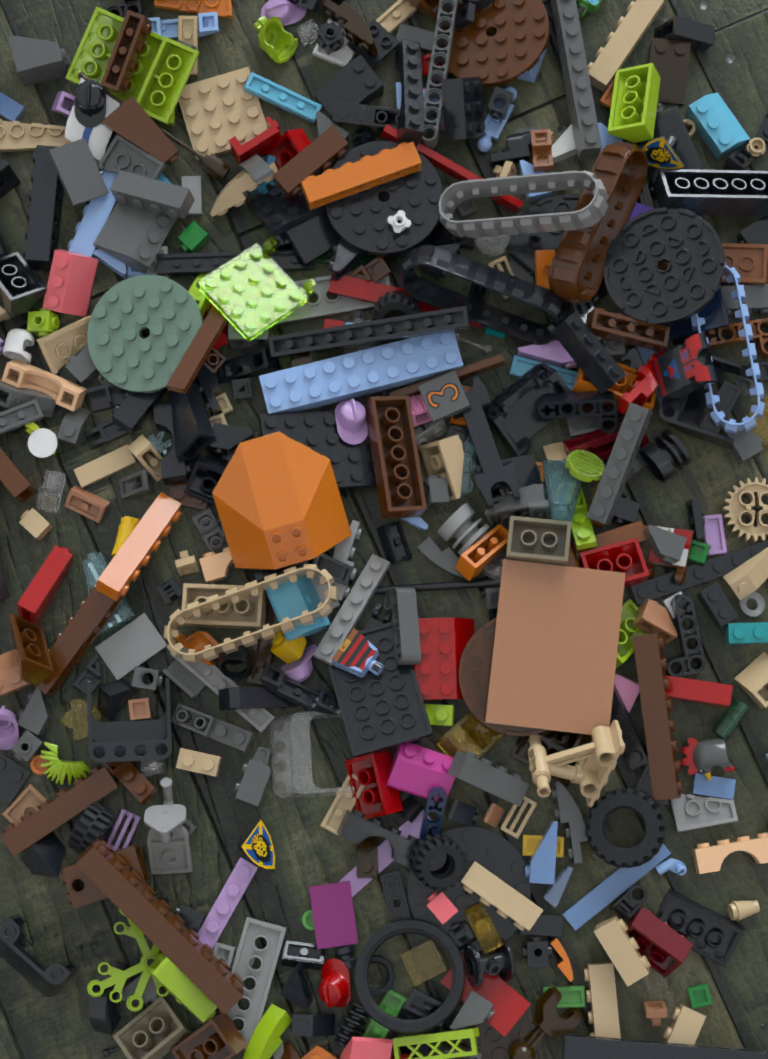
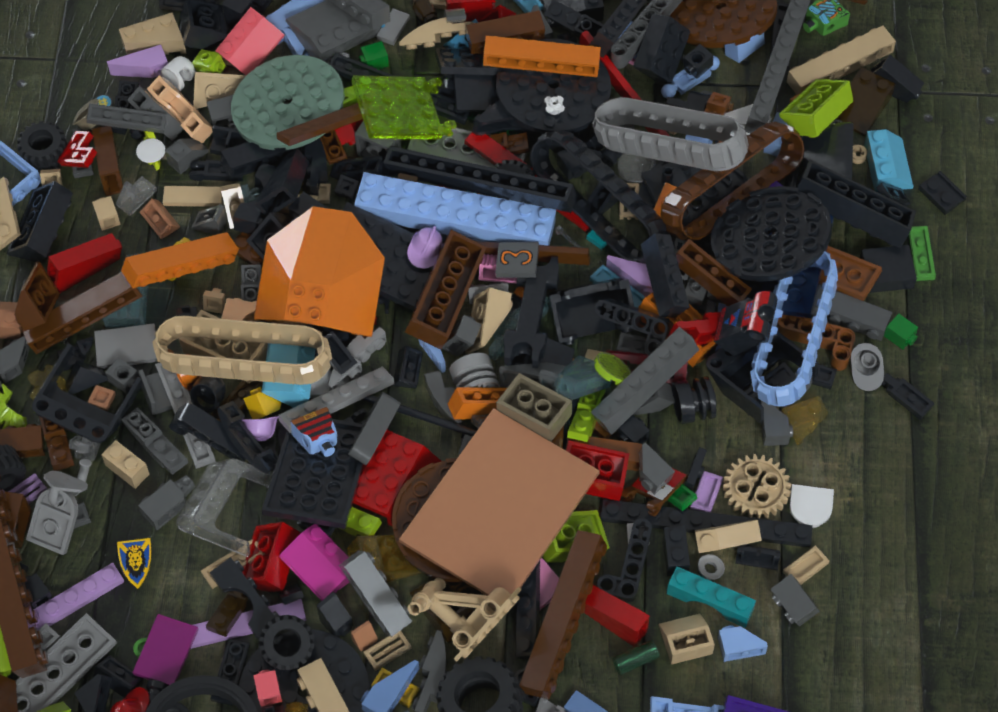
camera: 25 degrees right, 20 degrees down
dark blue beam [420,787,447,841] -> none
nougat slope [633,599,678,644] -> none
shield [642,136,684,169] -> none
dark grey piece [681,738,735,781] -> none
tan plate [746,138,766,157] -> none

